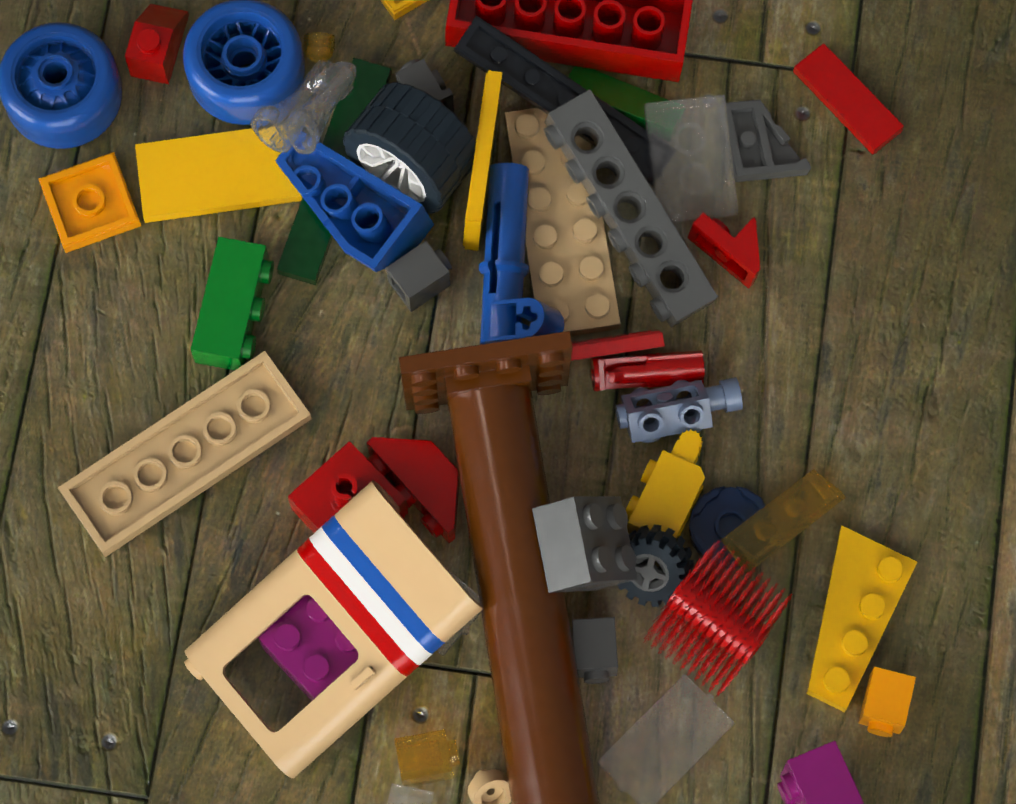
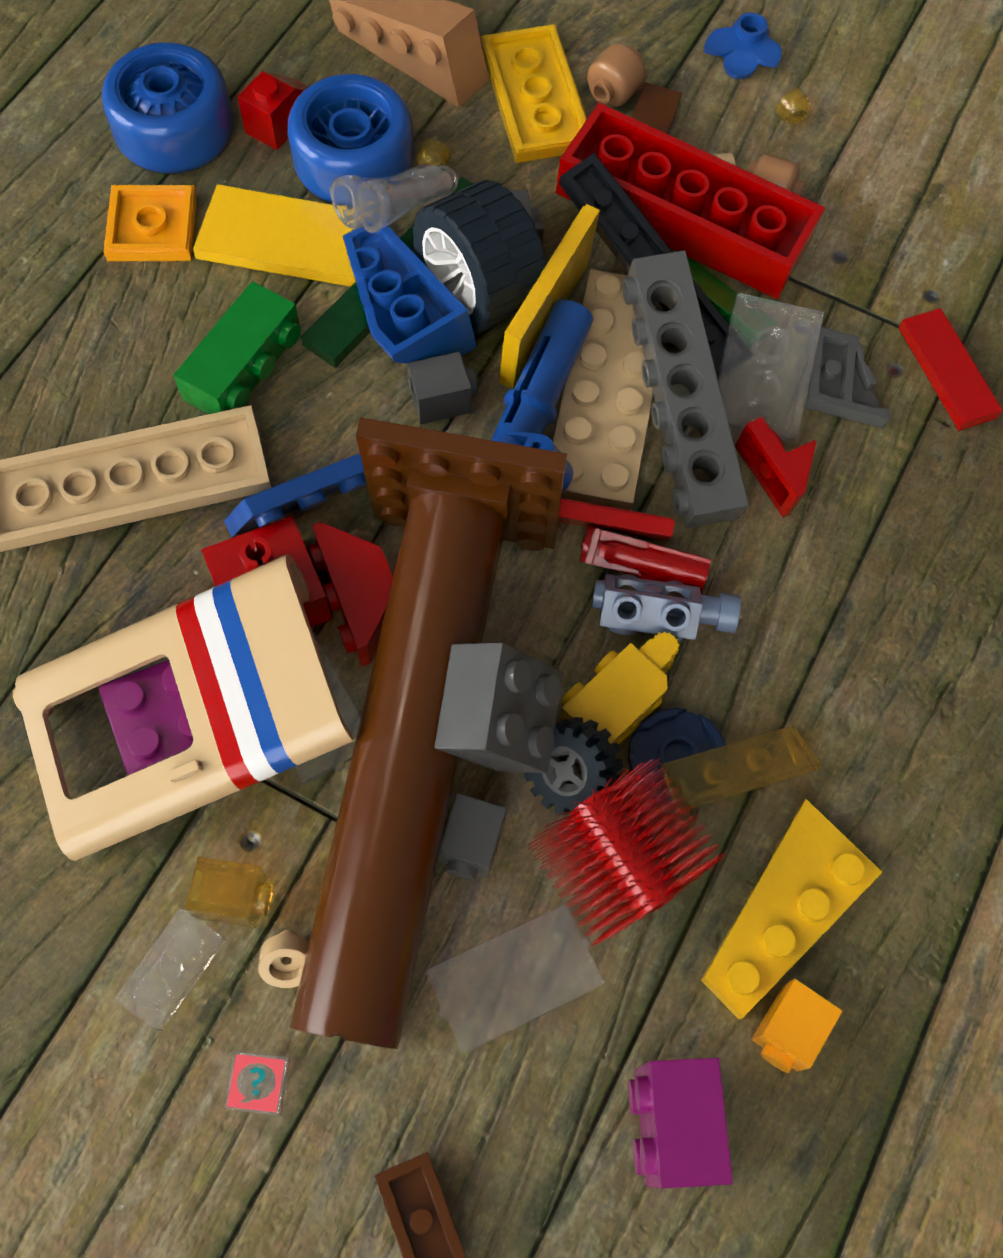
camera: 15 degrees right, 5 degrees down
none -> blue wing [224,453,367,538]

